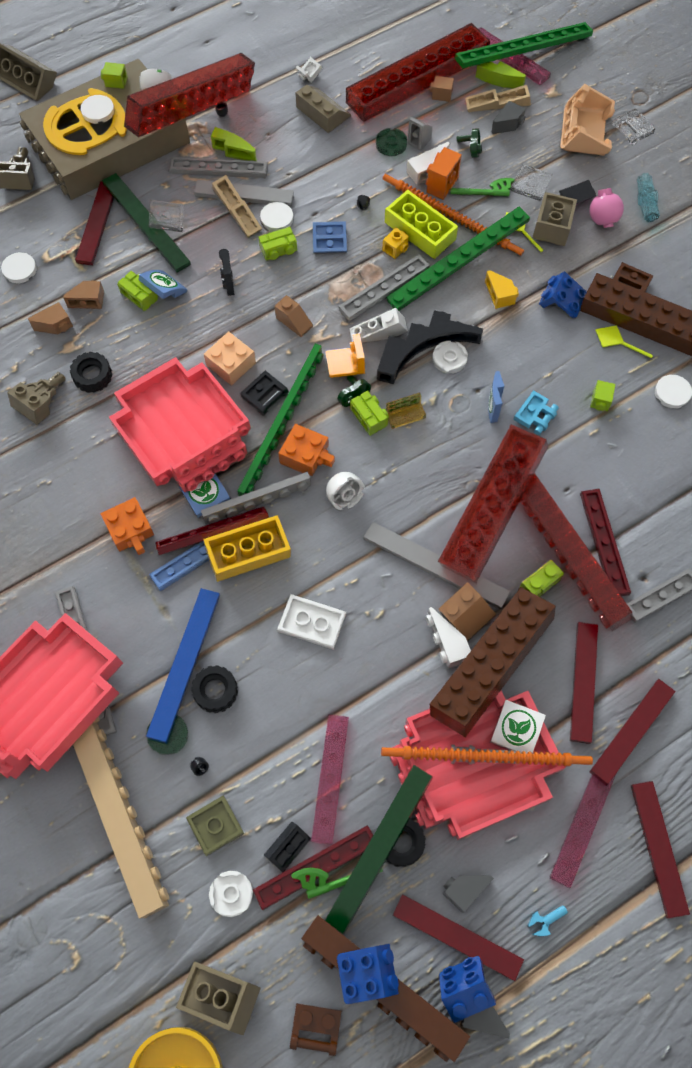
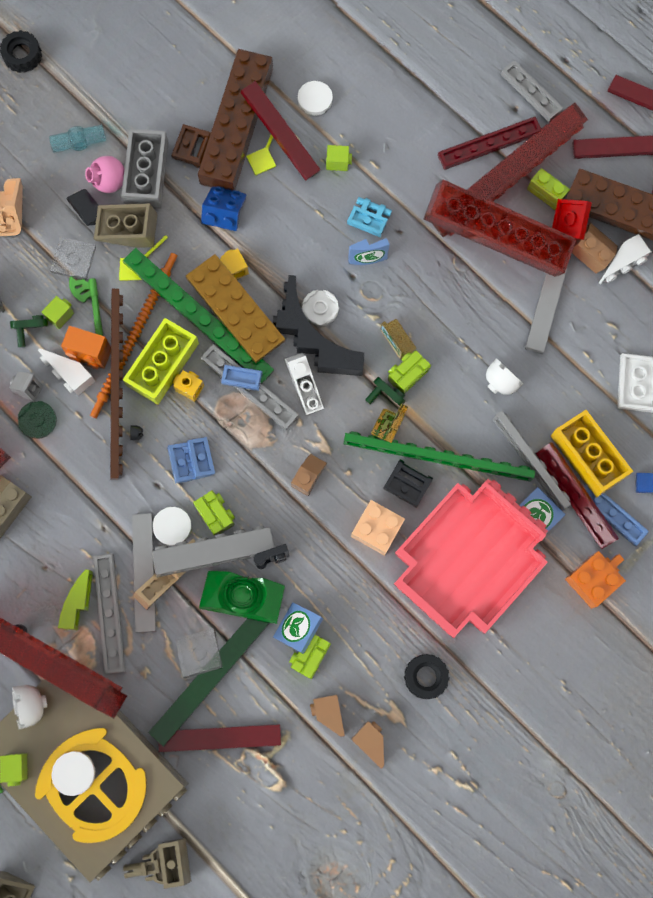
camera: 105 degrees left, 10 degrees up
white tile [1,252,37,284] -> none
dark tan brick [7,372,66,425] -> none
orange hinge [278,424,335,476] -> none
bracket [326,333,365,378] -> none
none -> lime brick [41,296,74,330]
none -> reddish brown plate [110,288,123,480]
none -> light grey brick [121,129,169,208]
none -> light grey brick [152,526,274,578]
none -> pearl gold plate [185,254,285,363]
none -> green slope [199,571,285,624]
none -> medium blue tile [221,365,262,391]
none -> dark red tile [240,81,321,181]
none -> clear yellow panel [371,404,408,443]
none -> red plate [550,199,592,240]

